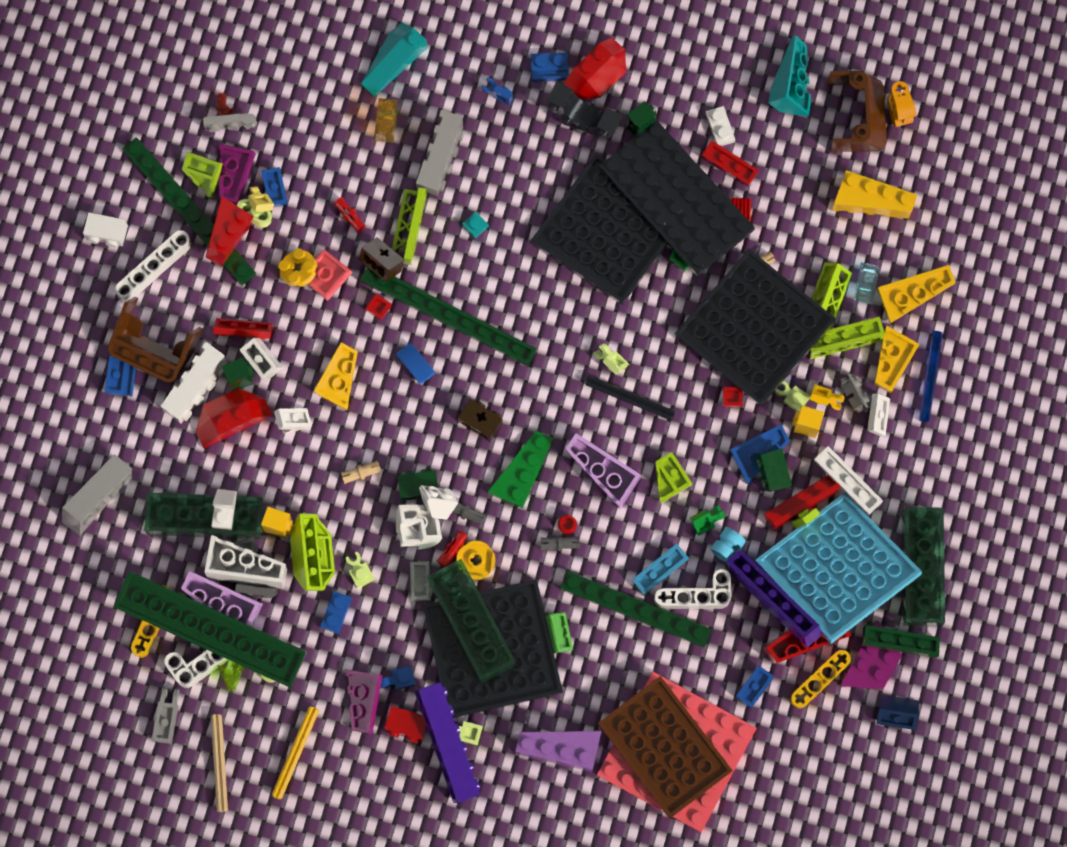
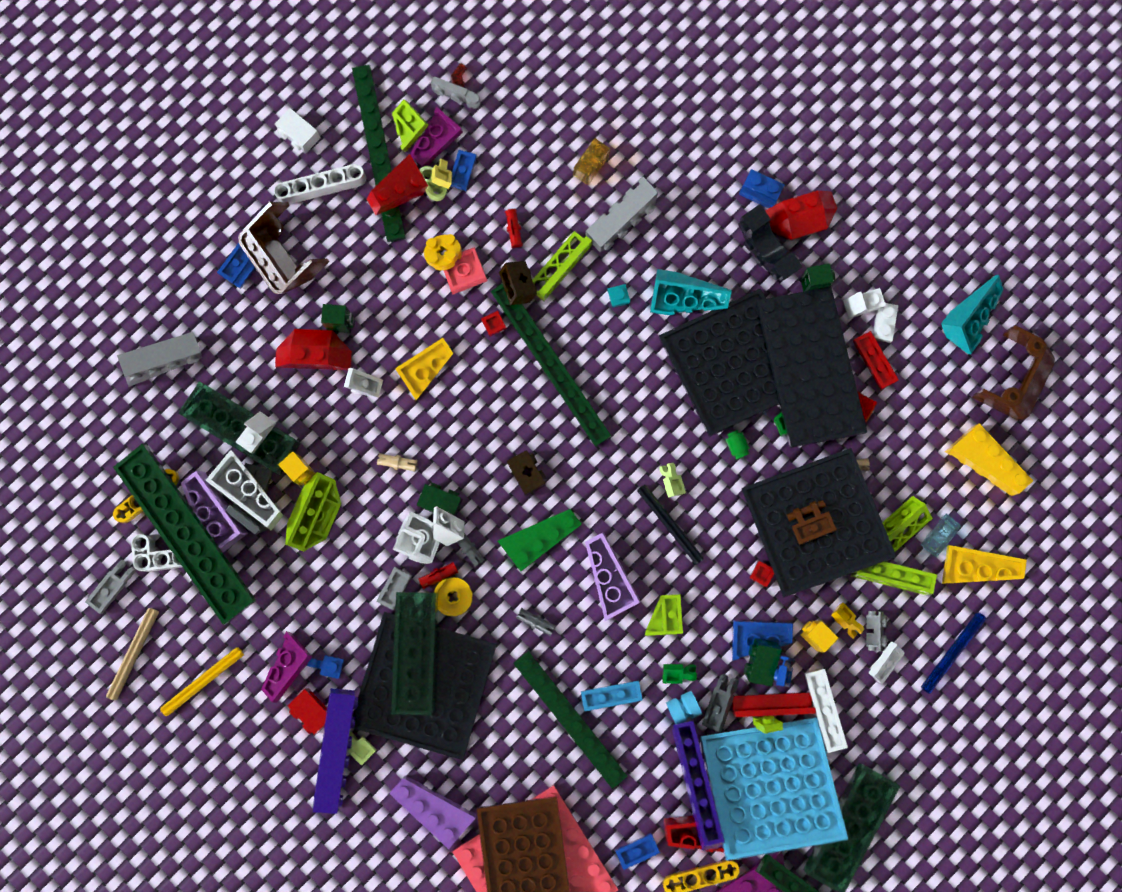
camera: 30 degrees right, 5 degrees up
white wedge [161,342,228,424] -> none
red plate [213,318,273,340] -> none
clear neon green slope [218,662,245,694] -> none
white brick [240,338,283,380] -> none
blue plate [320,591,353,635] -> none
yellowish green plate [346,552,375,589] -> none
teal wedge [361,22,427,97] -> none
blue slope [396,343,436,385] -> none
blue plate [482,77,513,106] -> none
bright green plate [546,612,573,653] -> none
red plate [558,515,577,534] -> none
white beam [654,569,731,609] -> none
yellowish green plate [775,381,810,411] -> none
yellow wing [874,325,920,393] -> none
light orange piece [887,81,916,127] -> none
none -> teal wedge [650,269,732,315]
none -> dark grey hinge [702,674,739,733]
none -> green brick [725,430,750,460]
none -> blue plate [774,656,795,687]
none -> reddish brown plate [786,500,837,545]
none -> white slope [843,288,886,319]

